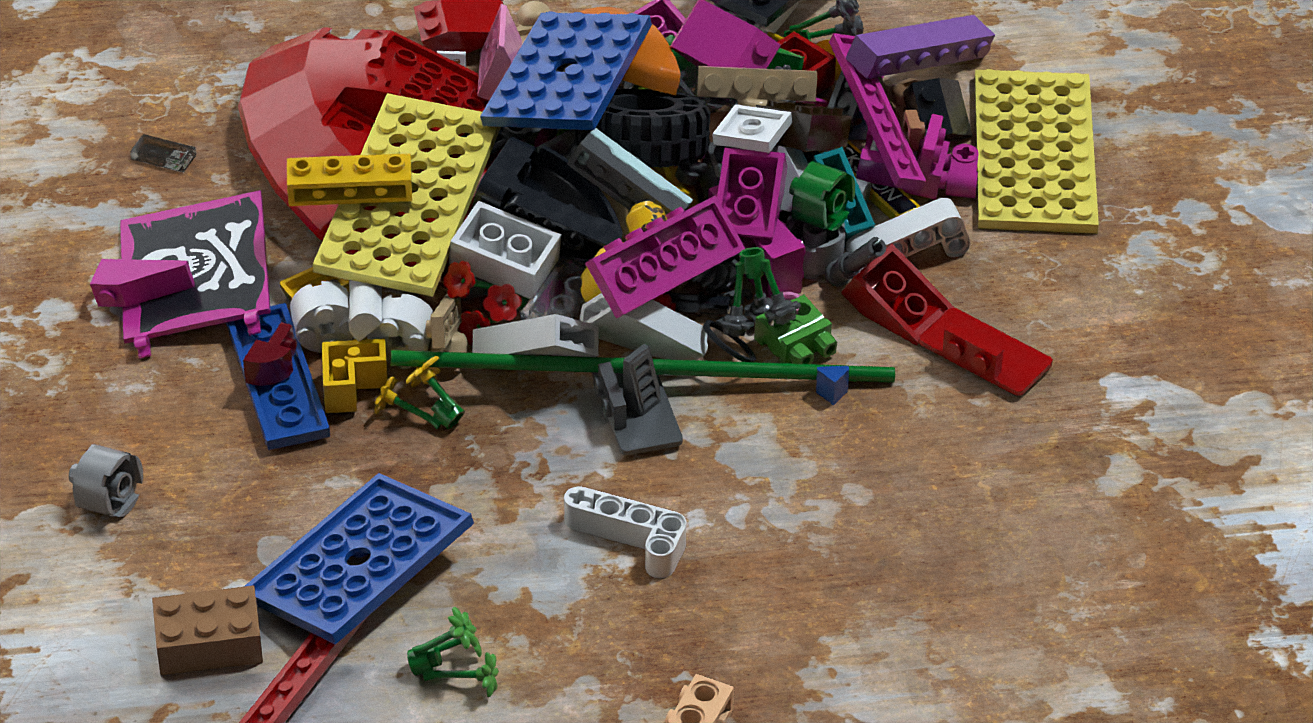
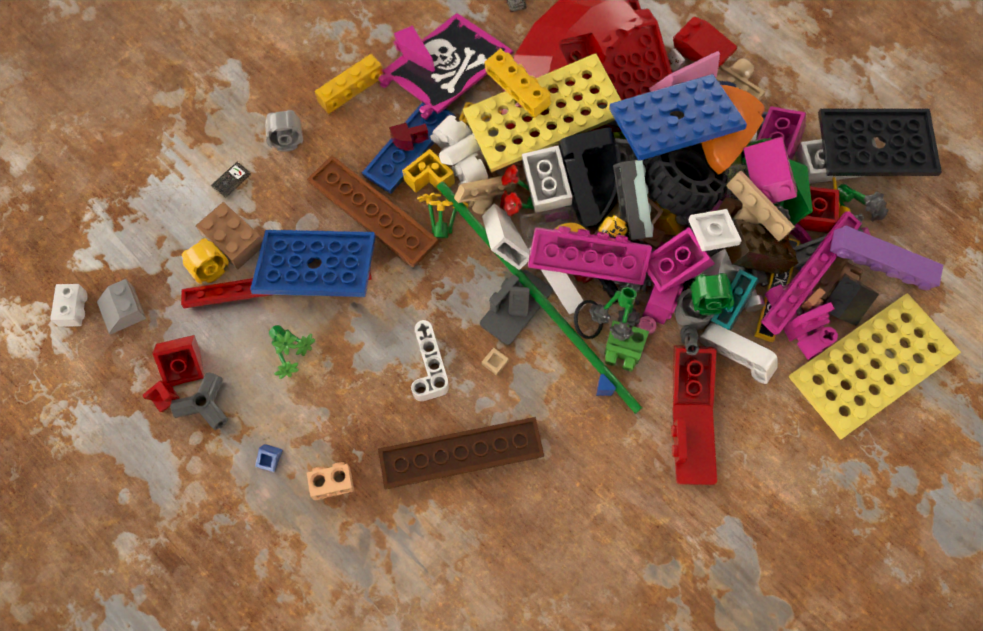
camera: 55 degrees right, 25 degrees up
none -> yellow brick [182,238,229,284]
none -> clear smoke tile [211,161,251,198]
none -> dark orange plate [307,155,439,268]
none -> yellow brick [315,54,383,114]
none -> reddish brown plate [378,417,544,490]
none -> tan plate [482,347,509,376]

